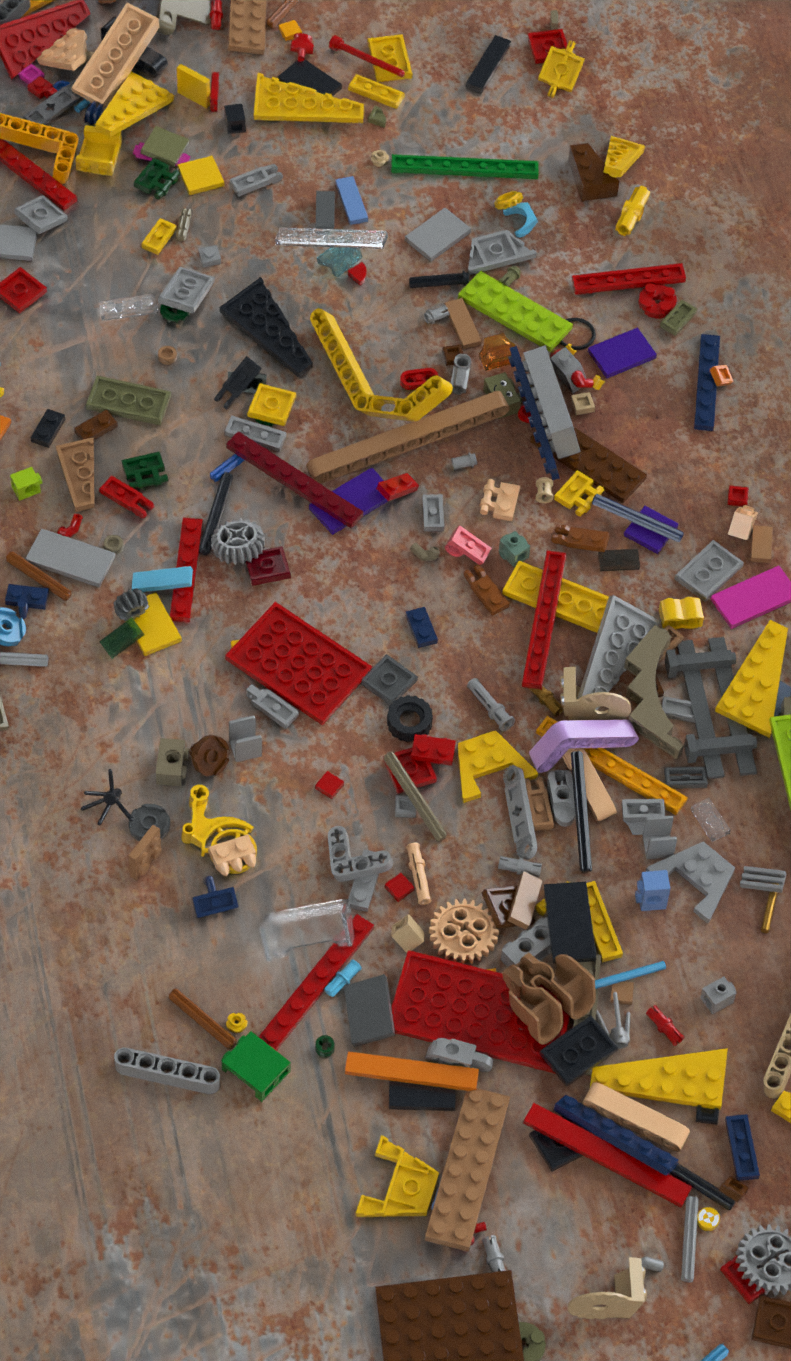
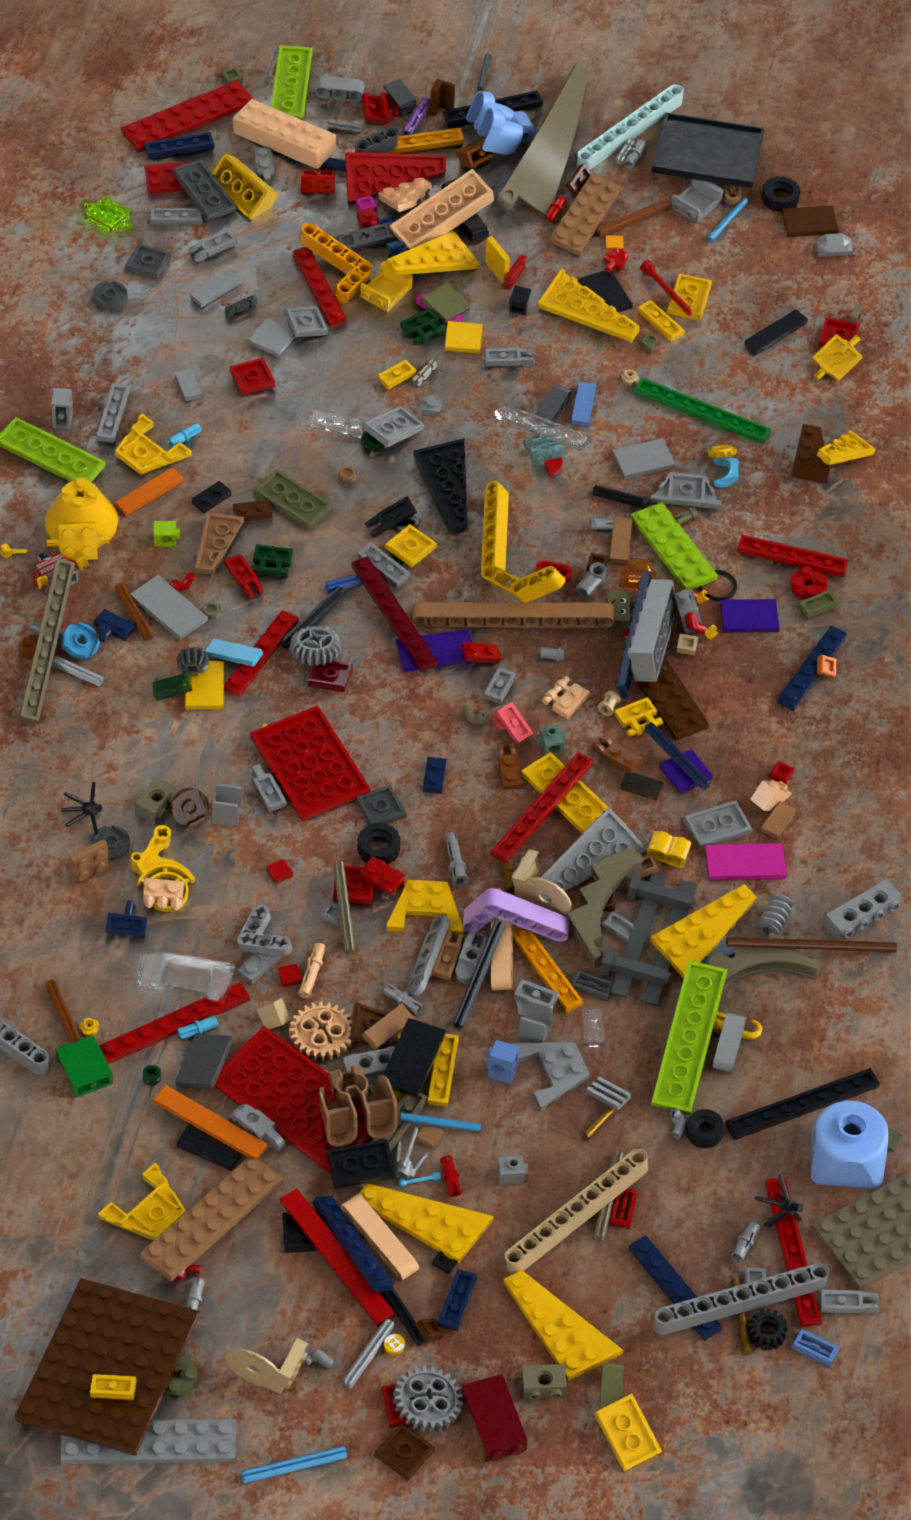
camera: 25 degrees right, 5 degrees down
yellow piece [615,185,650,236] -> none
none -> medium azure hinge [399,1172,441,1187]

